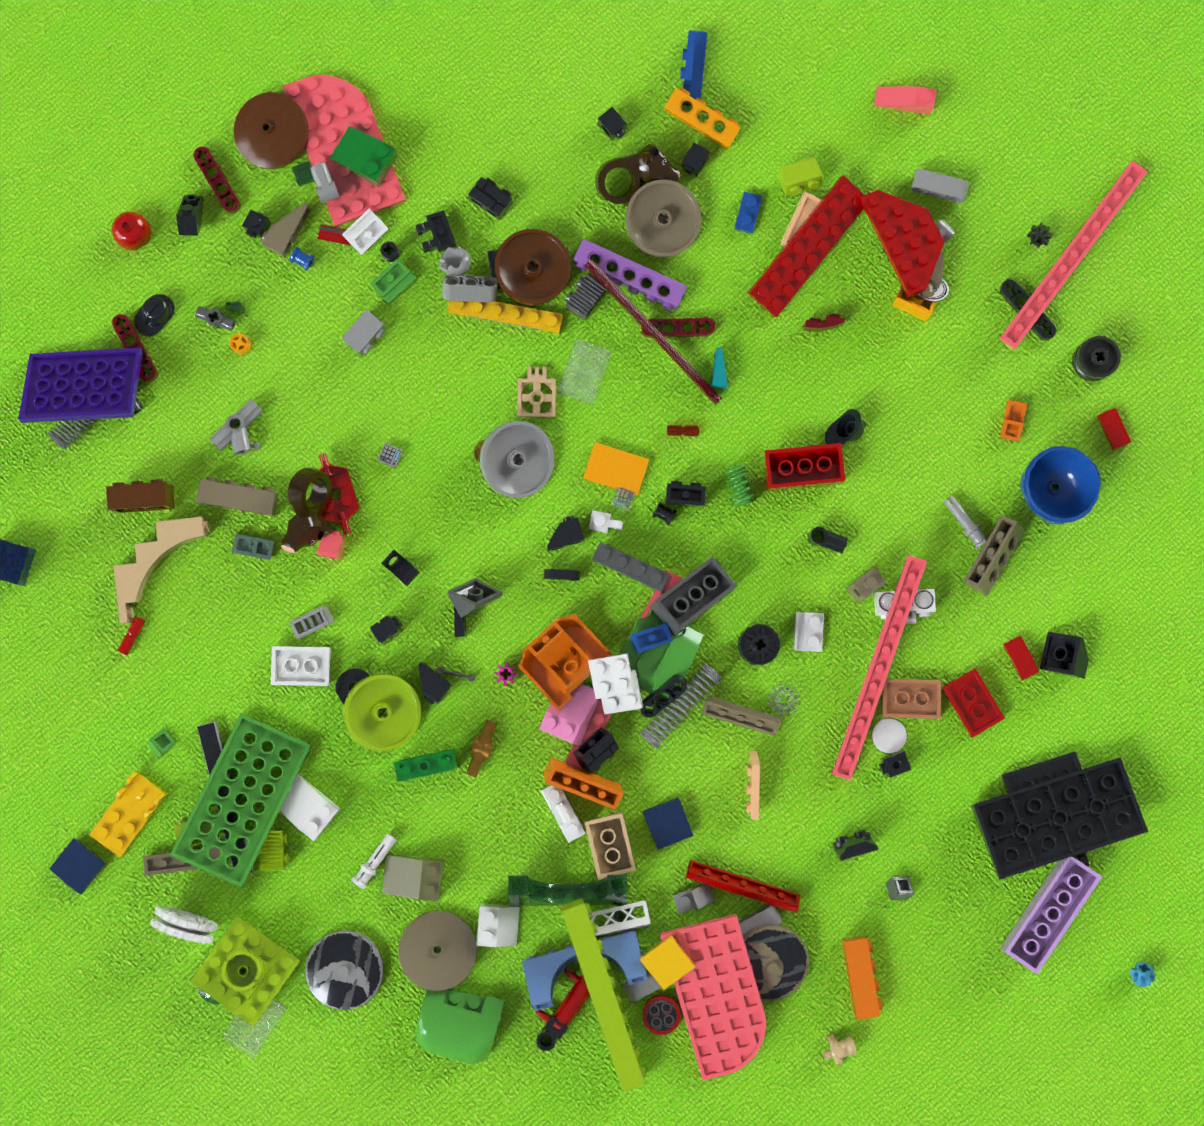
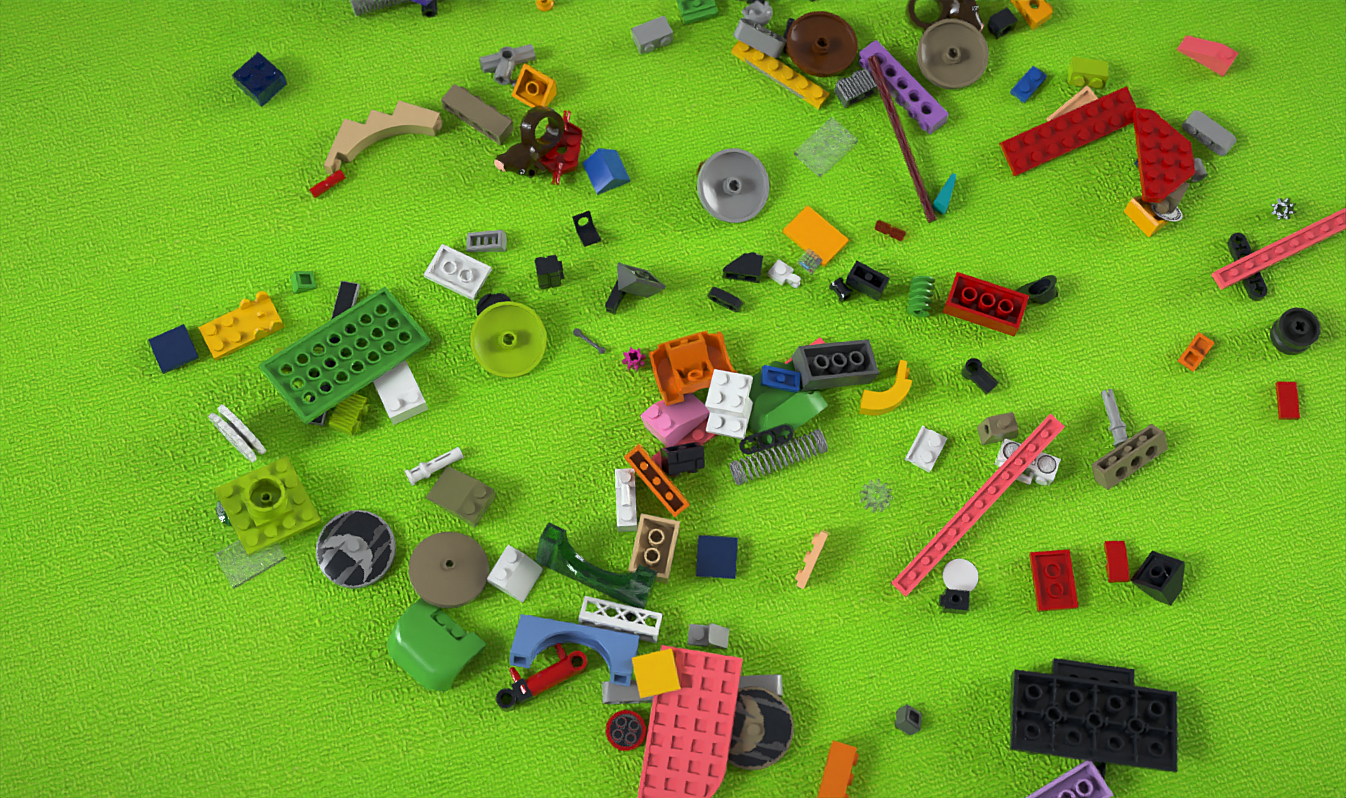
camera: 25 degrees right, 15 degrees down
reddish brown brick [106,479,175,513] -> none
dark tan plate [143,848,220,876] -> none
sand green slope [232,534,274,560] -> none
coral slope [317,531,345,560] -> none
light grey tile [378,443,403,468] -> none
green window [394,748,459,782] -> none
black slope [418,662,453,704] -> none
pearl gold pin [466,720,497,778] -> none
tan piece [517,366,556,418] -> none
lime brick [560,898,646,1092] -> none
dark grey brick [592,542,672,594] -> none
dark red beam [641,318,715,338] -> none
red tile [685,860,801,913] -> none
dark tan plate [701,696,781,736] -> none
black wheel [737,624,780,665] -> none
dark red slope [803,313,845,331] -> none
black slope [833,830,879,861] -> none
nougat plate [882,679,941,719] -> none
blue rock [1021,446,1101,524] -> none
none -> light orange slope [511,63,557,108]
none -> blue slope [583,148,631,195]
none -> yellow arch [859,360,912,416]

